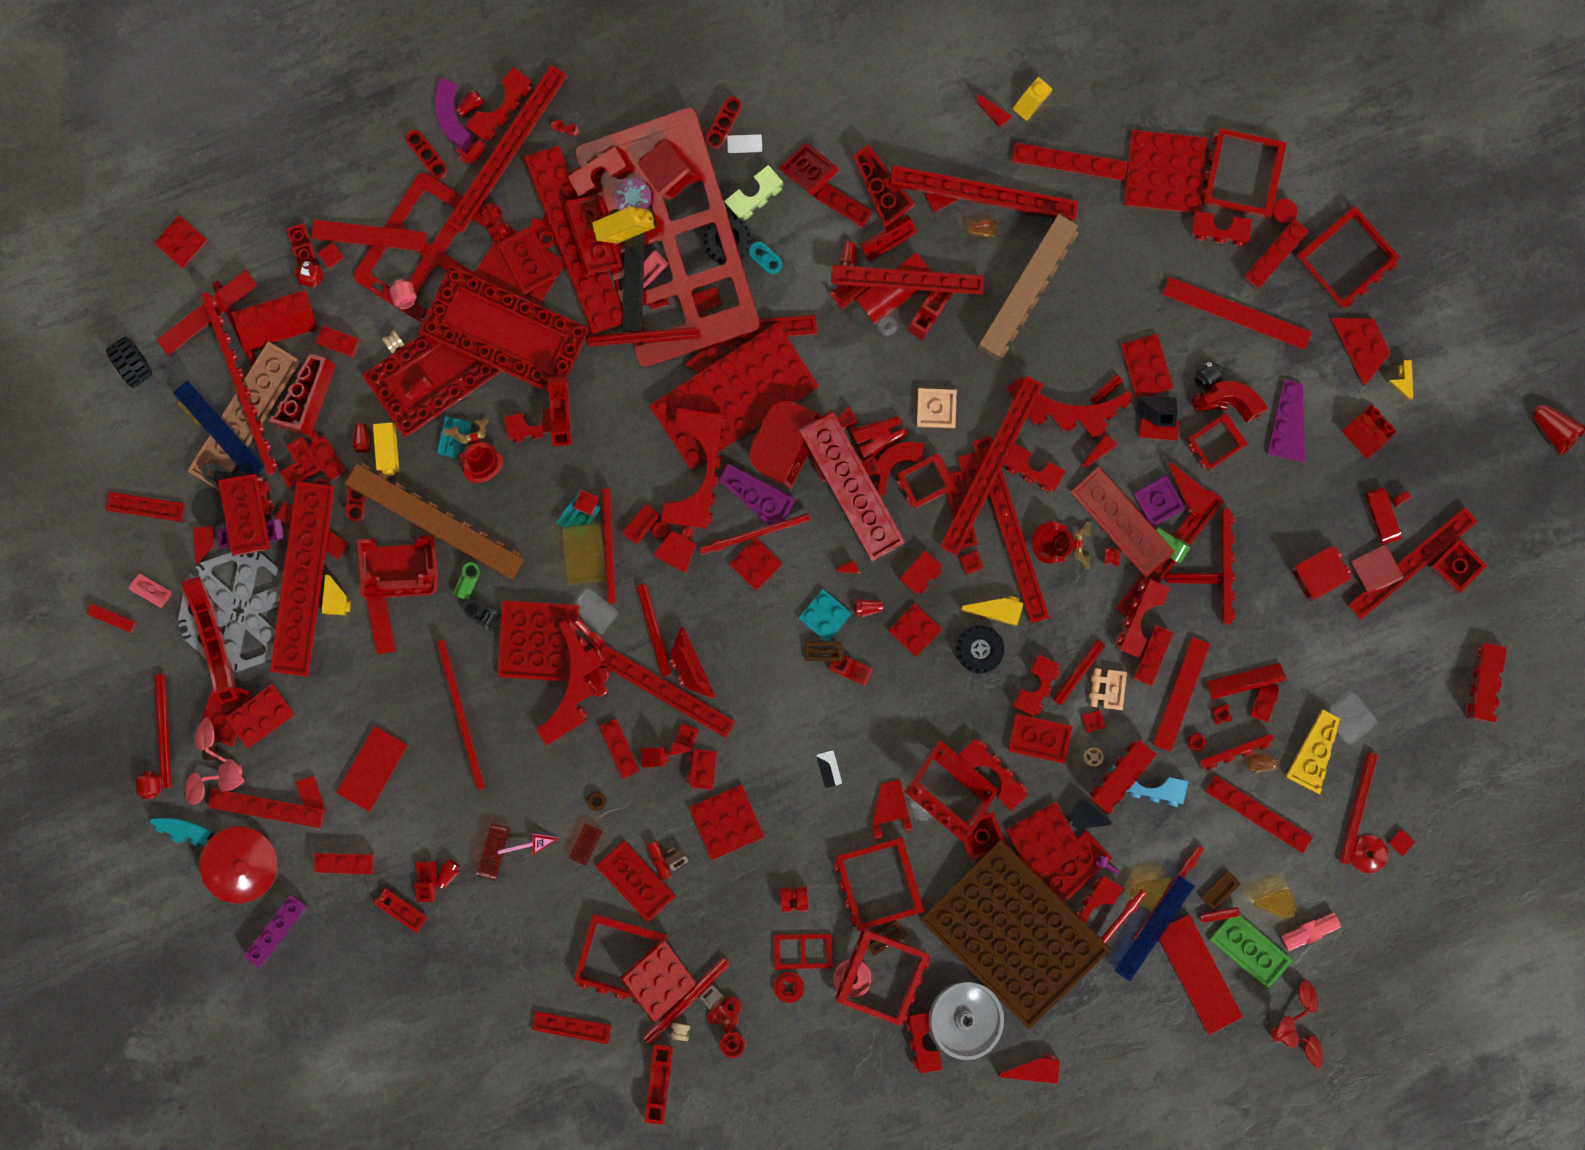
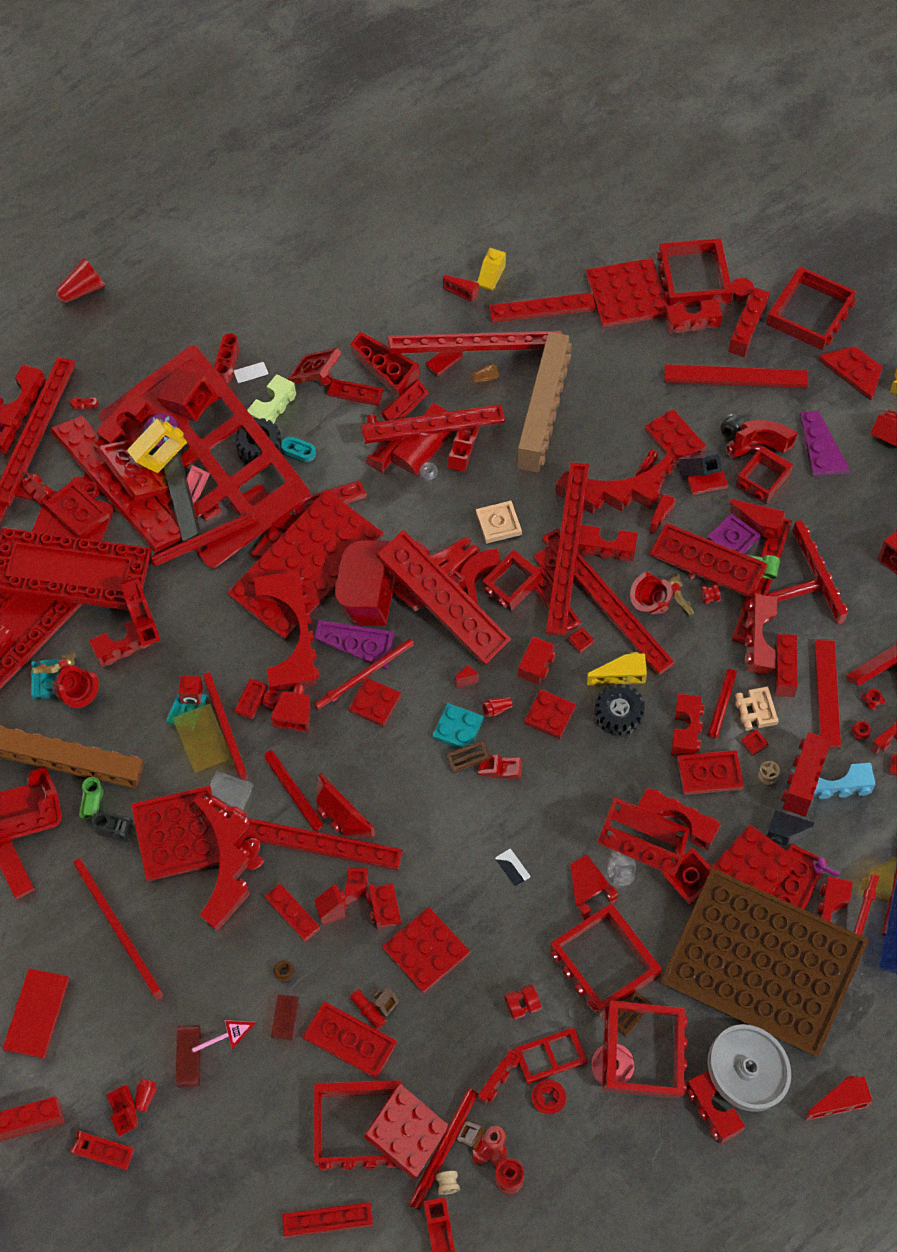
camera: 15 degrees left, 25 degrees down
none -> red hinge [478,1049,521,1106]

